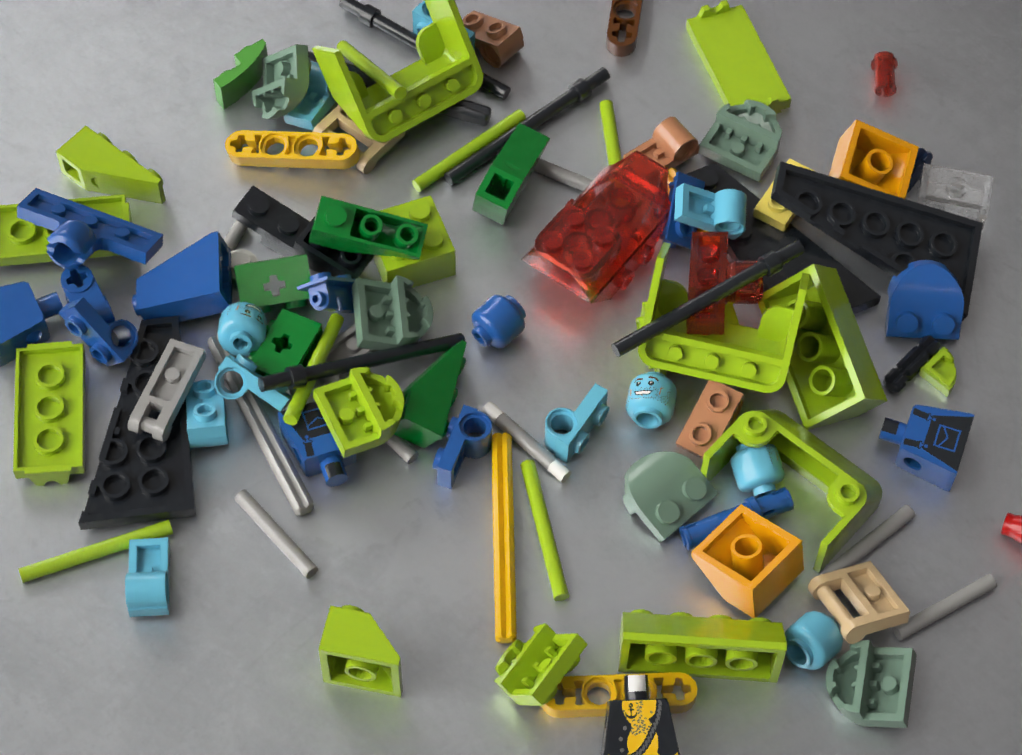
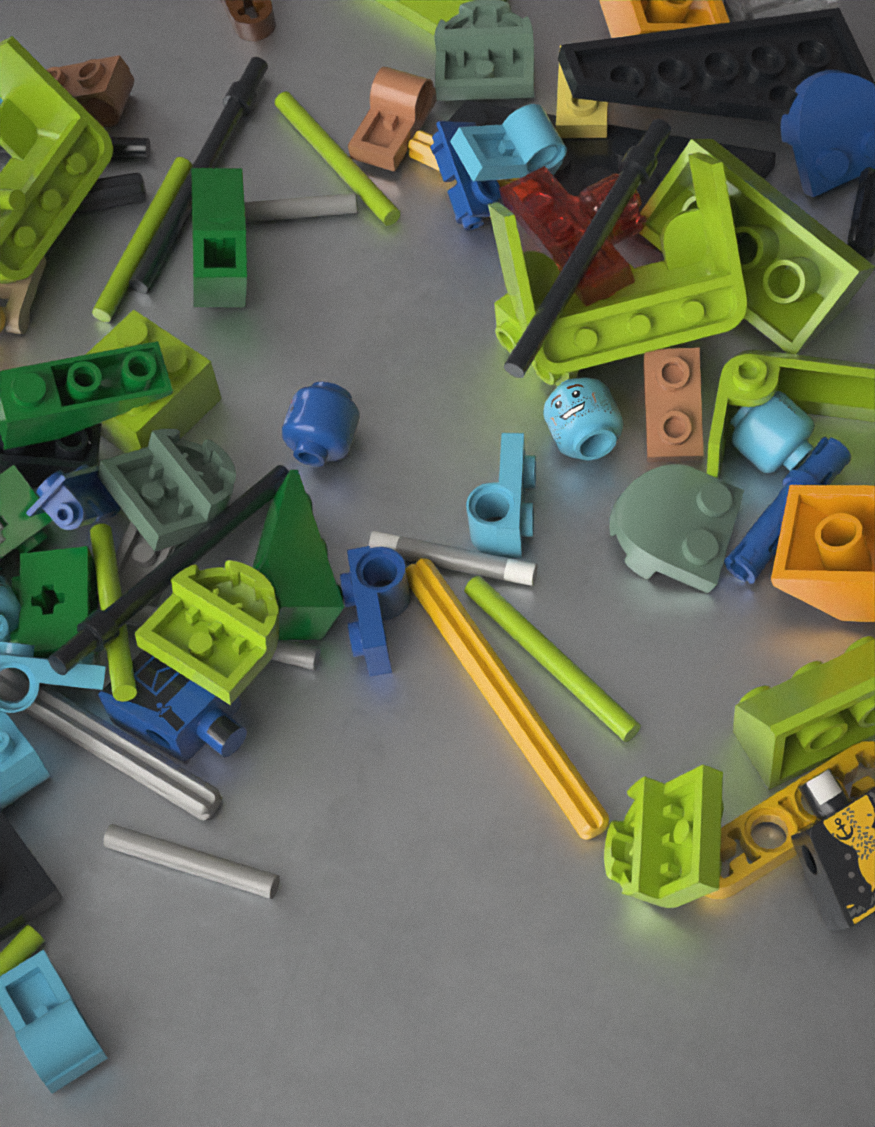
camera: 20 degrees left, 0 degrees up
lime slope [318,605,403,697] -> none
clear red slope [521,151,671,304] -> none

